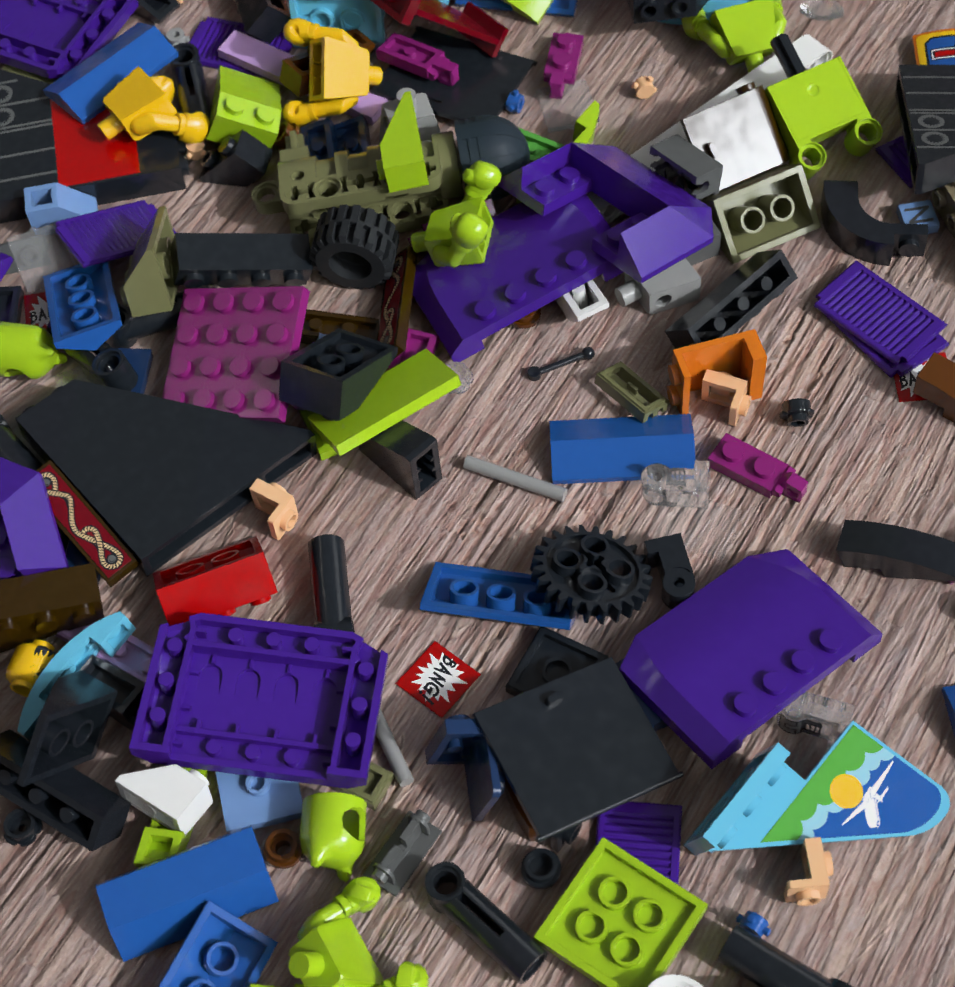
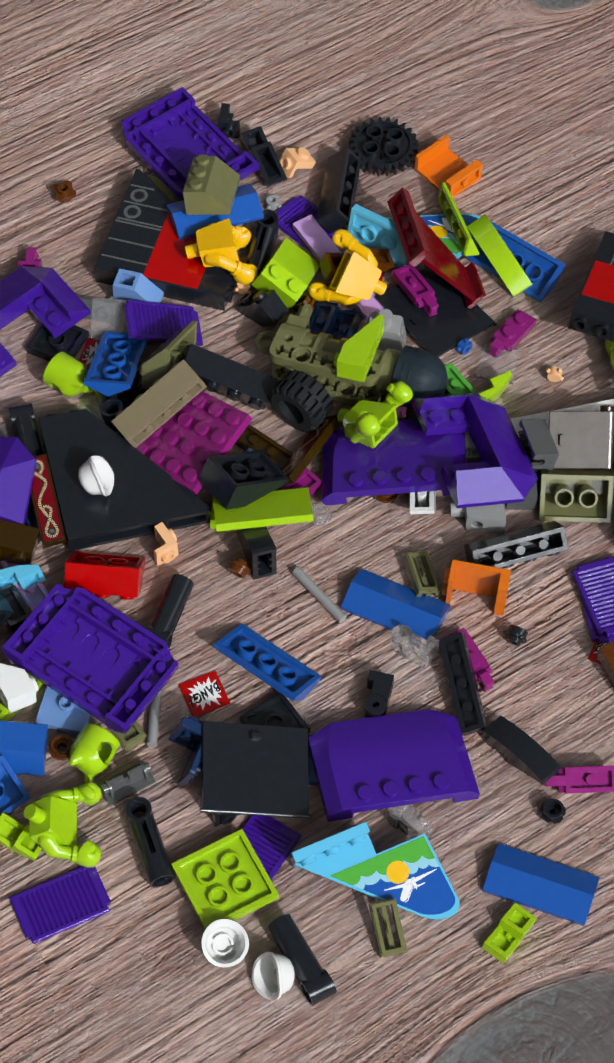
camera: 20 degrees right, 0 degrees up
black plate [521,848,562,890] -> none
black hinge [527,346,595,381] -> none
black gear [530,525,653,624] -> none
light nougat bracket [701,369,752,427] -> none
blue piece [736,911,771,938] -> none
light nougat bracket [784,837,833,906] -> none
none -> white helmet [78,456,114,496]
none -> dark tan brick [111,359,207,448]
none -> olive slope [183,155,240,215]
none -> reddish brown plate [227,557,251,579]
none -> olive tile [369,898,408,958]
none -> black plate [439,632,488,736]

